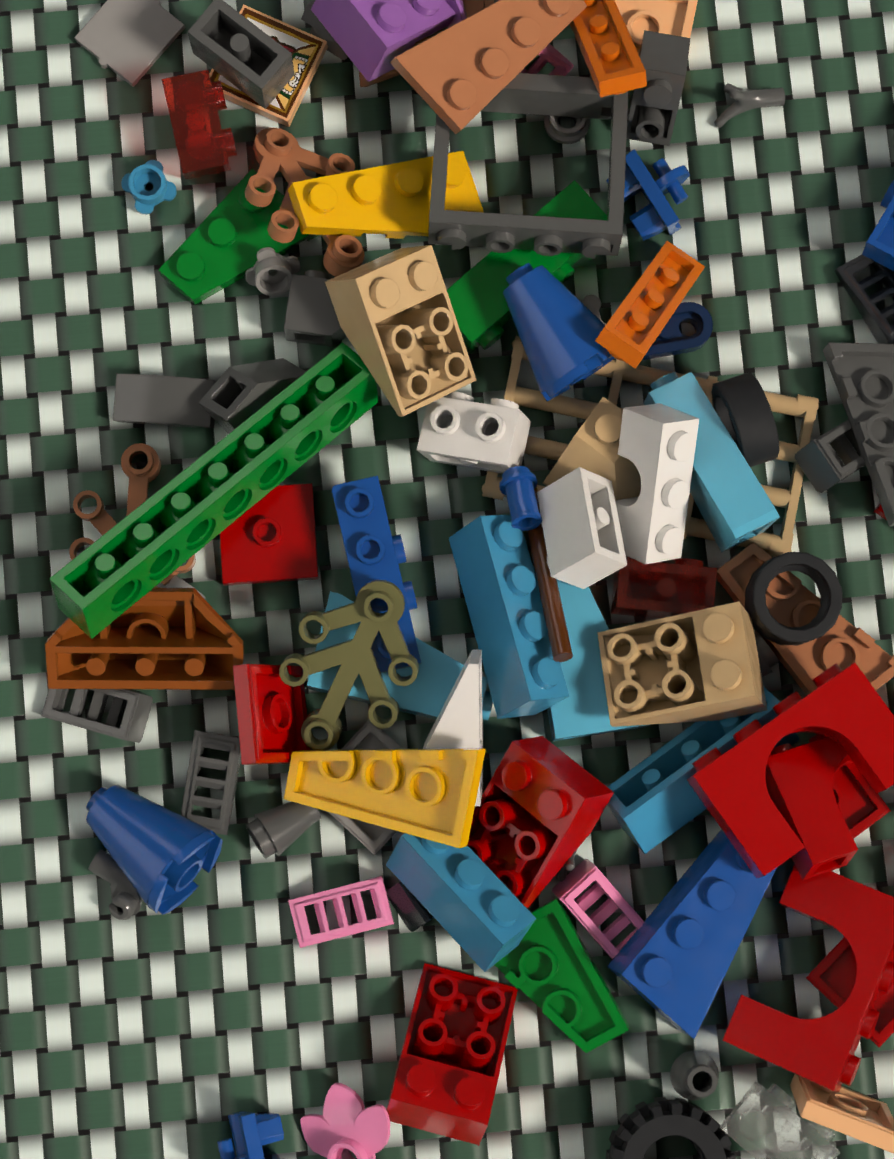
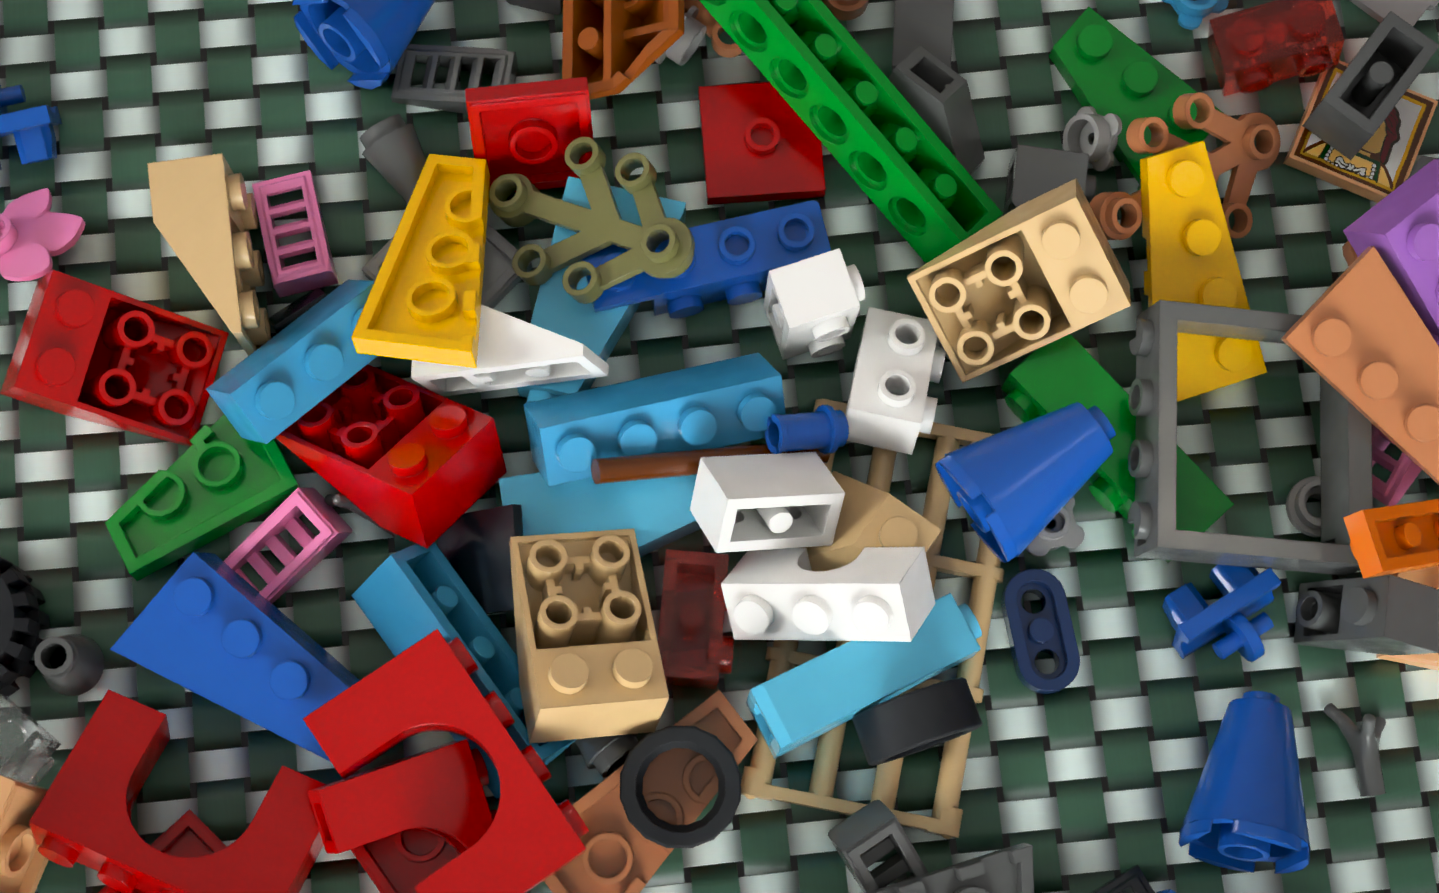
camera: 90 degrees right, 5 degrees down
orange plate [595,241,705,369] -> none
none -> tan slope [147,153,271,356]
none -> black piece [438,504,523,614]
none -> white brick [763,248,866,360]
none -> blue cone [1178,691,1310,874]

